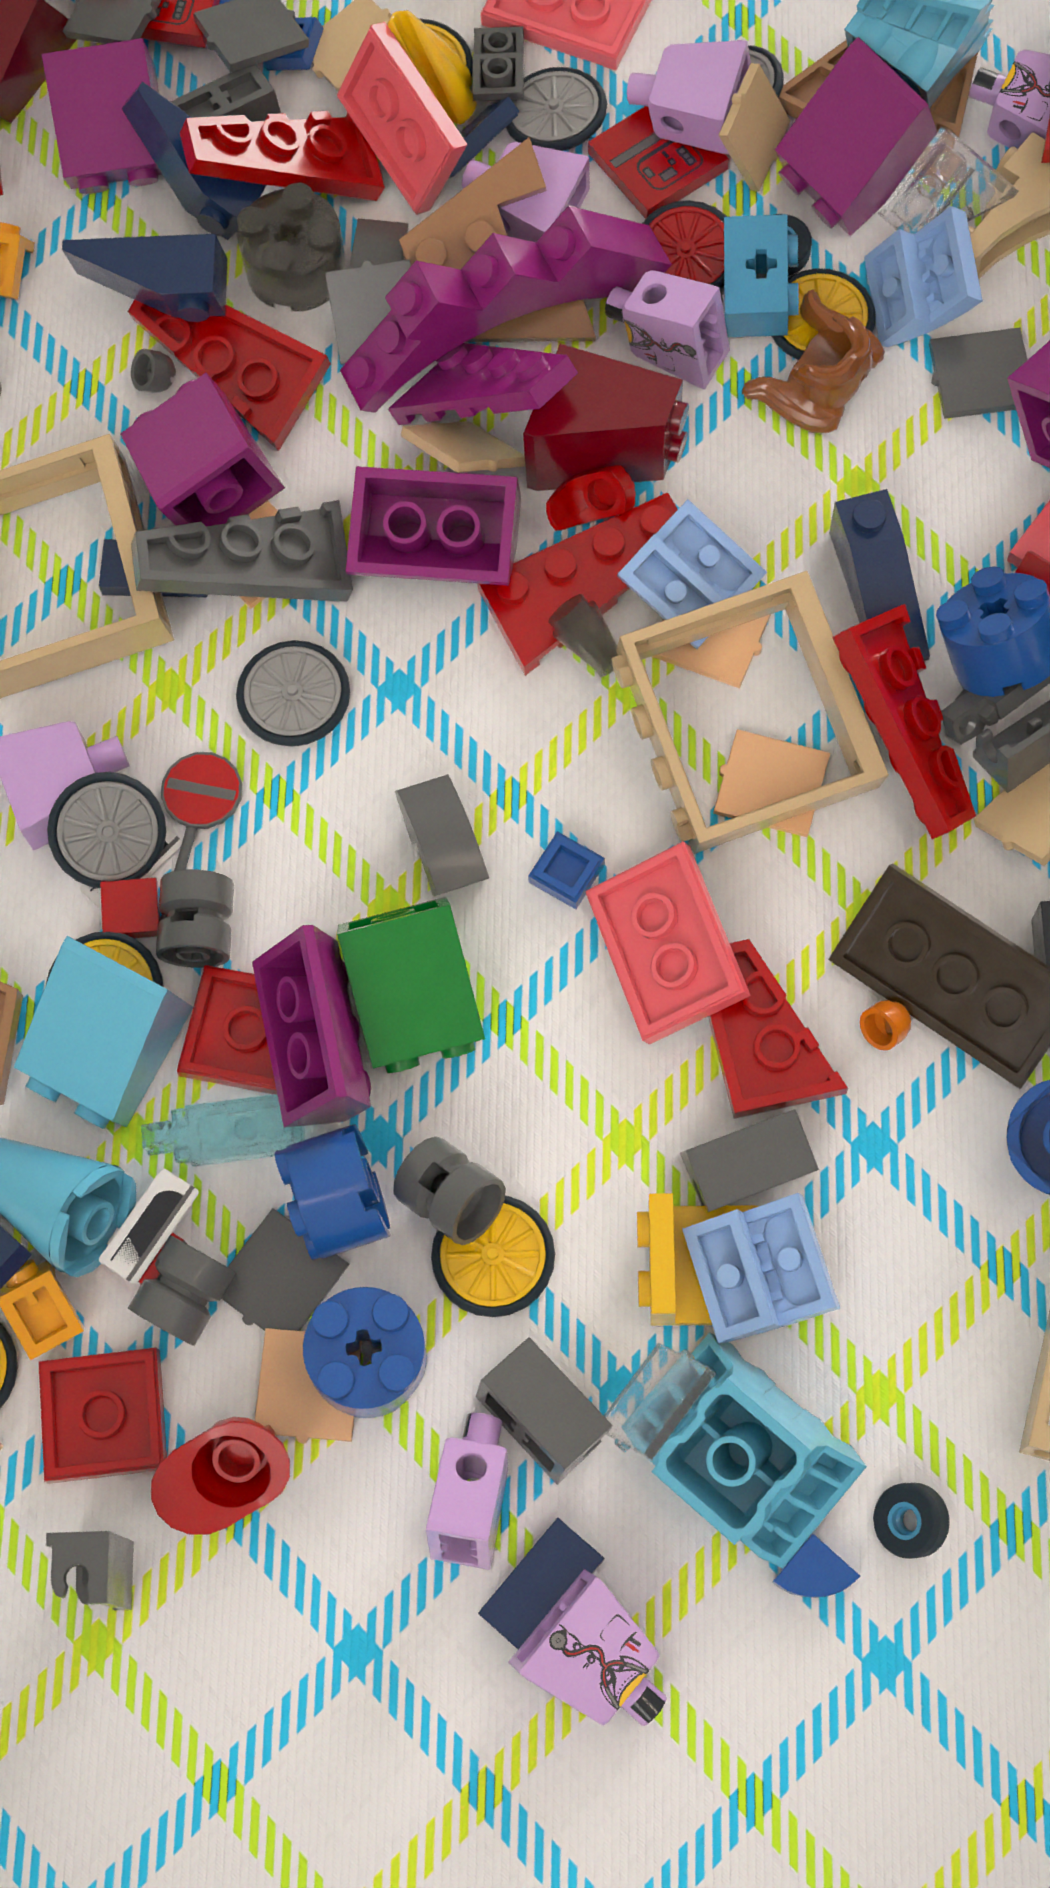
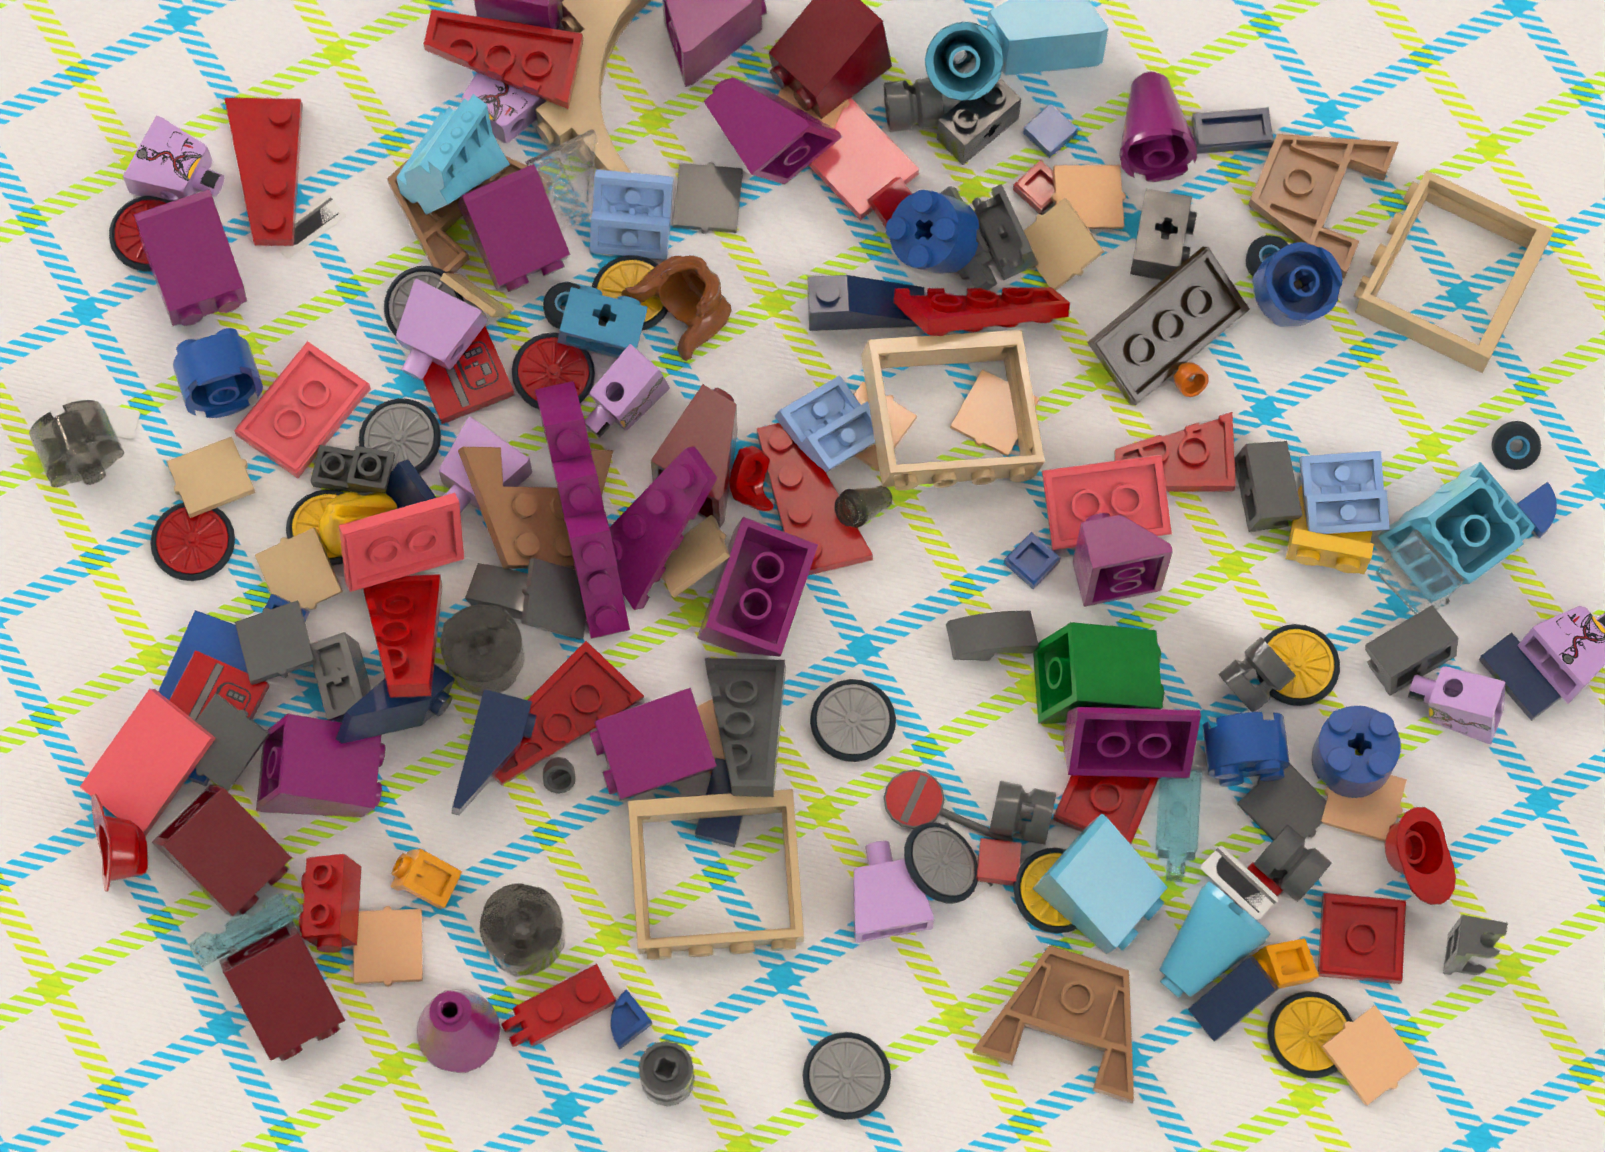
camera: 85 degrees left, 0 degrees up
none -> magenta slope [1072,513,1173,607]

